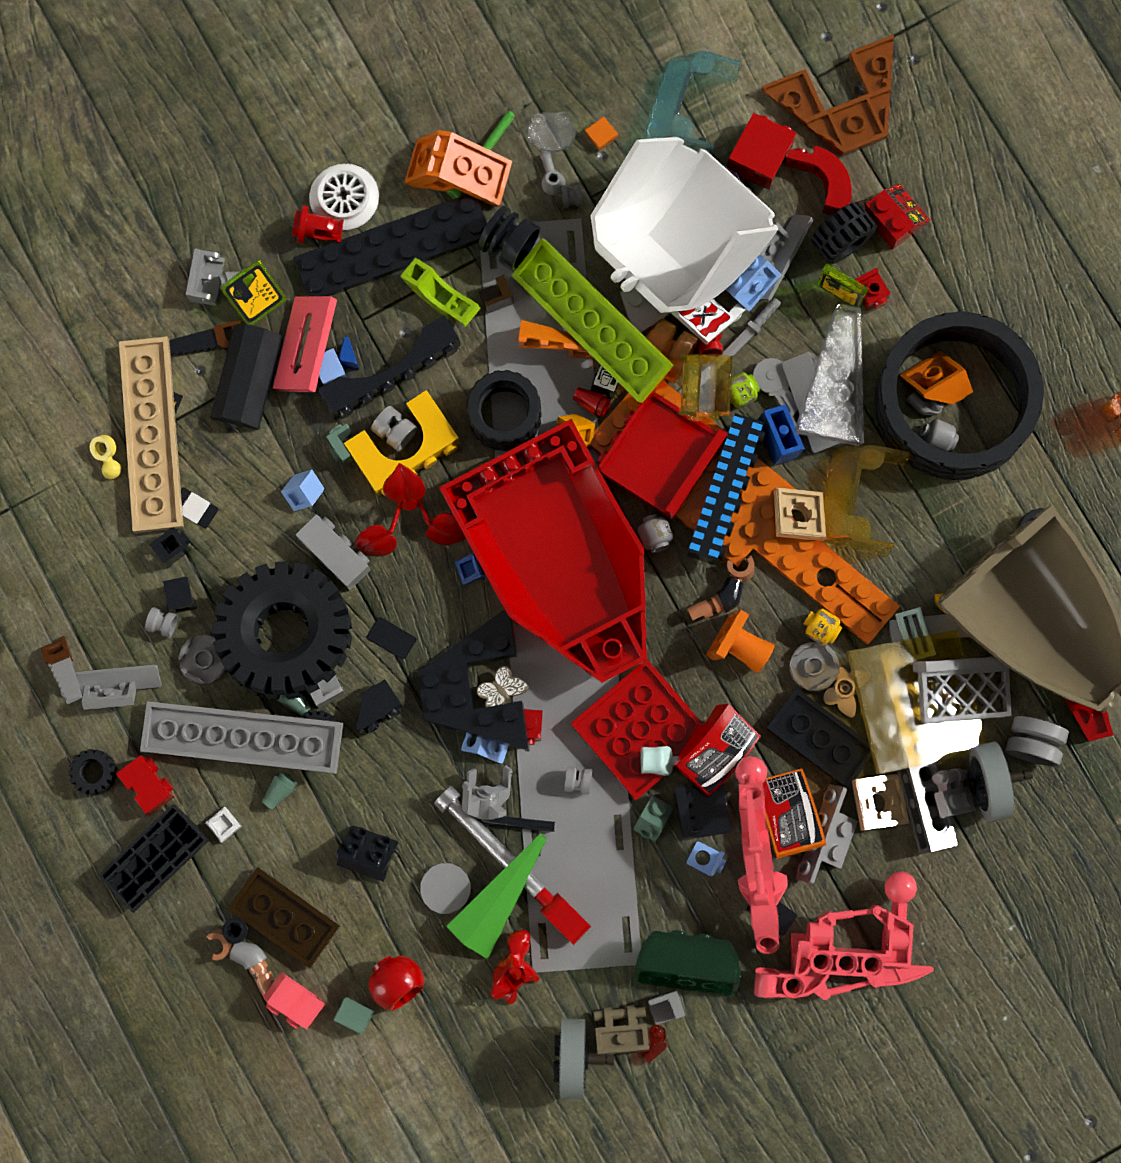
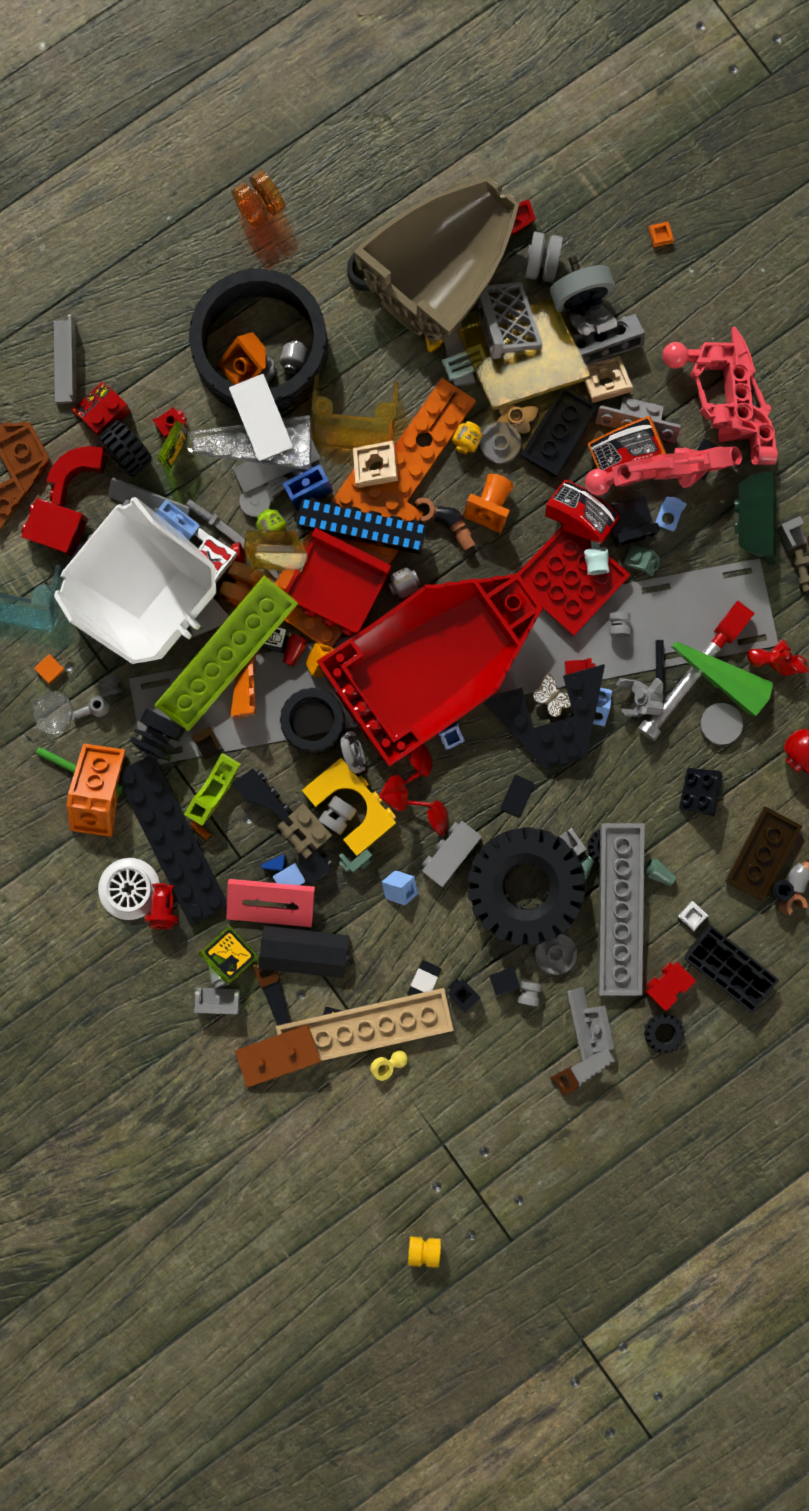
camera: 105 degrees left, 5 degrees up
black slope [356,679,403,735] -> none
none -> light grey panel [54,315,77,404]
none -> orange piece [187,817,215,843]
none -> white sticker [229,374,293,461]
none -> dark orange piece [235,1024,321,1088]
none -> dark tan plate [277,803,332,859]
none -> light grey tile [340,731,366,774]
none -> orange tile [648,221,674,248]

